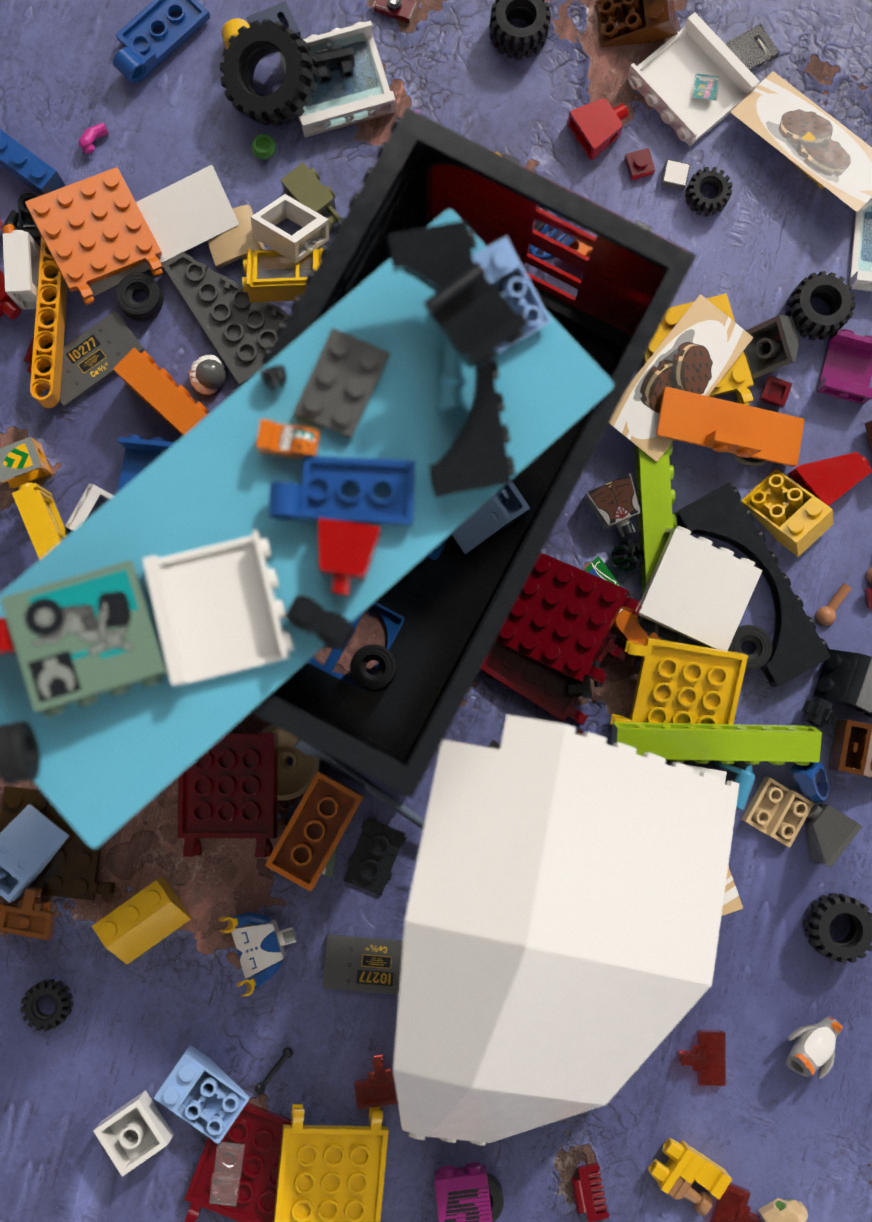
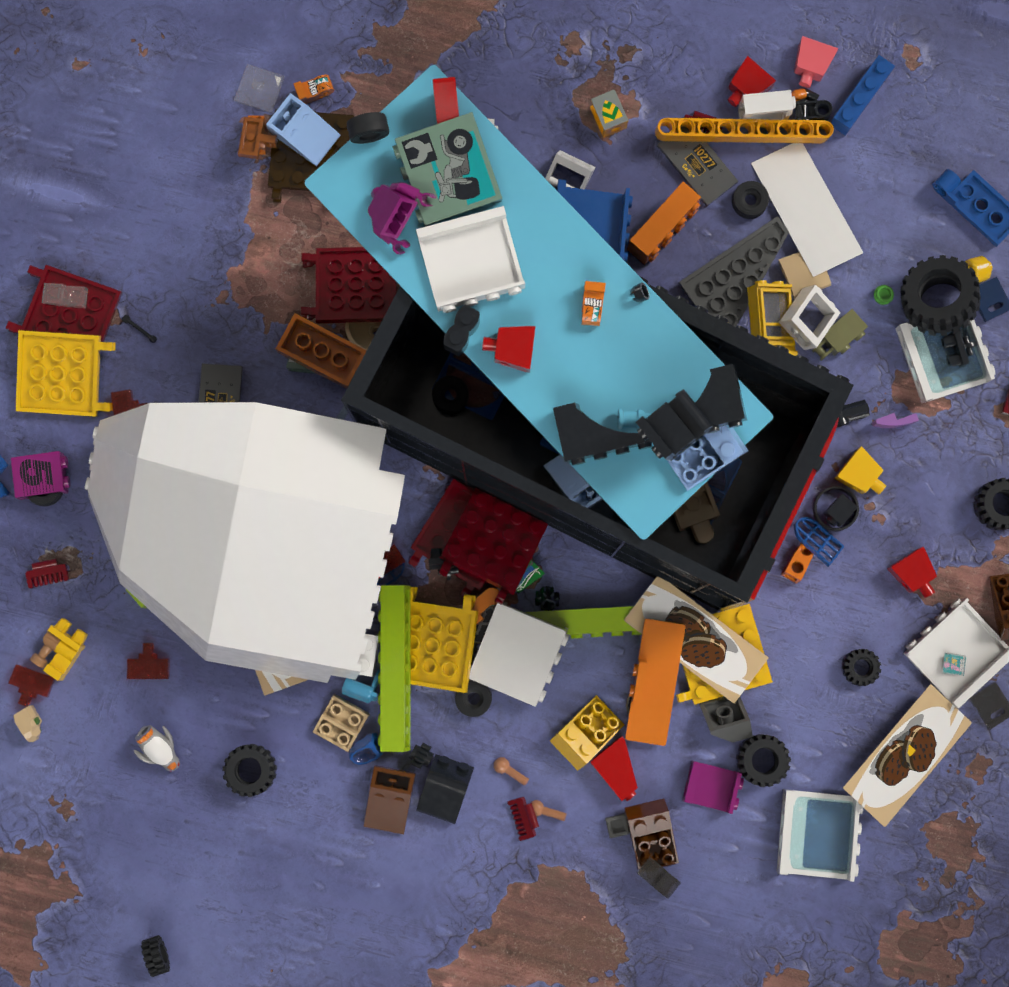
camera: 95 degrees right, 0 degrees up
yellow door [12,483,68,560] -> none
black tyre [20,979,74,1031] -> none
orange plate [25,167,163,306] -> none
dark pink arm [78,122,109,154] -> none
yellow slope [91,876,192,965] -> none
white brick [93,1090,174,1177] -> none
light blue slope [154,1045,250,1144] -> none
dark grey hair [189,355,226,395] -> none
torso [218,911,297,997] -> none
blue hinge [268,456,416,526] -> none
dark grey plate [294,328,390,440] -> none
black piece [344,818,407,896] -> none
torso [584,474,640,538] -> none
dark red plate [624,148,656,180] -> none
white tile [661,159,691,190] -> none
black arch [674,482,831,687] -> none
dark red plate [759,375,793,408] -> none
dark grey slope [805,803,862,868] -> none
none -> magenta torso [368,182,436,254]

